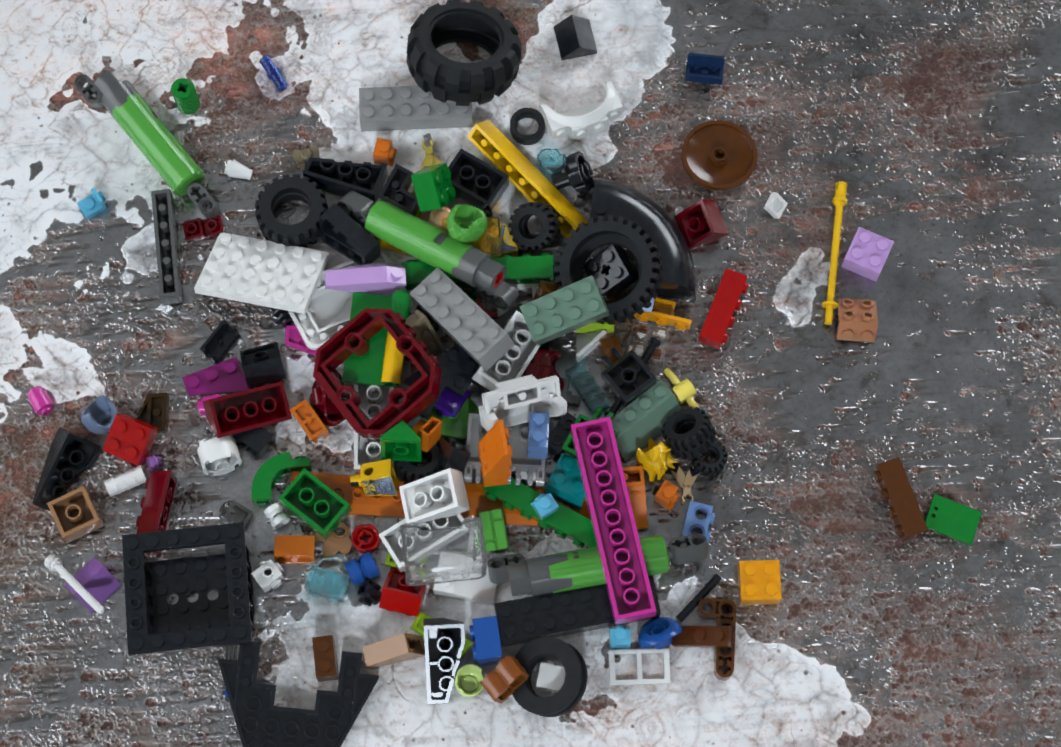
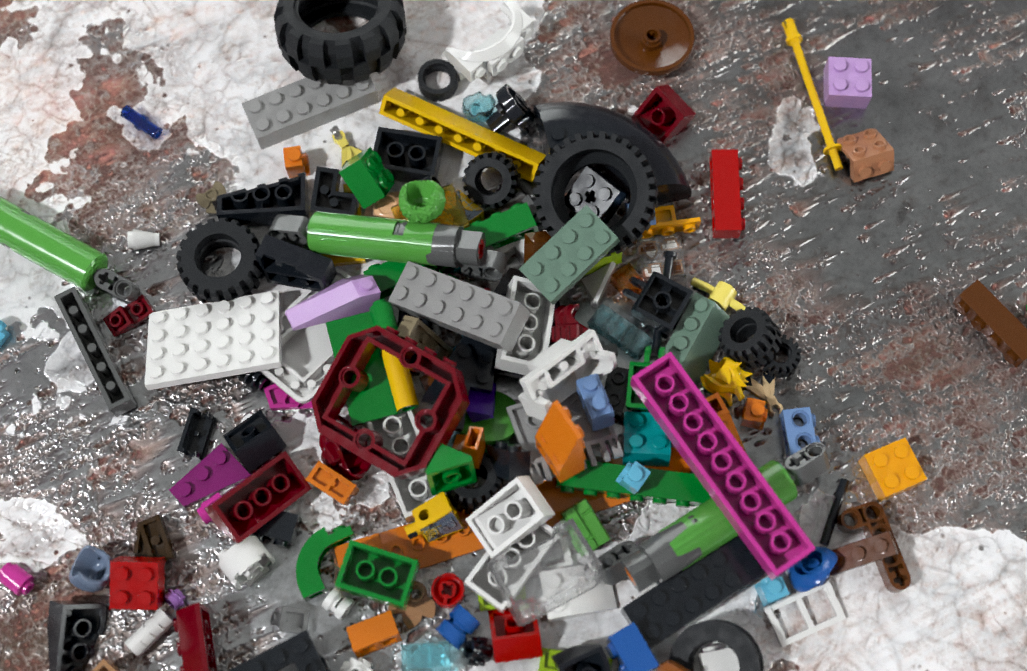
camera: 20 degrees left, 0 degrees up
green piece [171,78,200,115] -> none
white plate [764,192,788,219] -> none

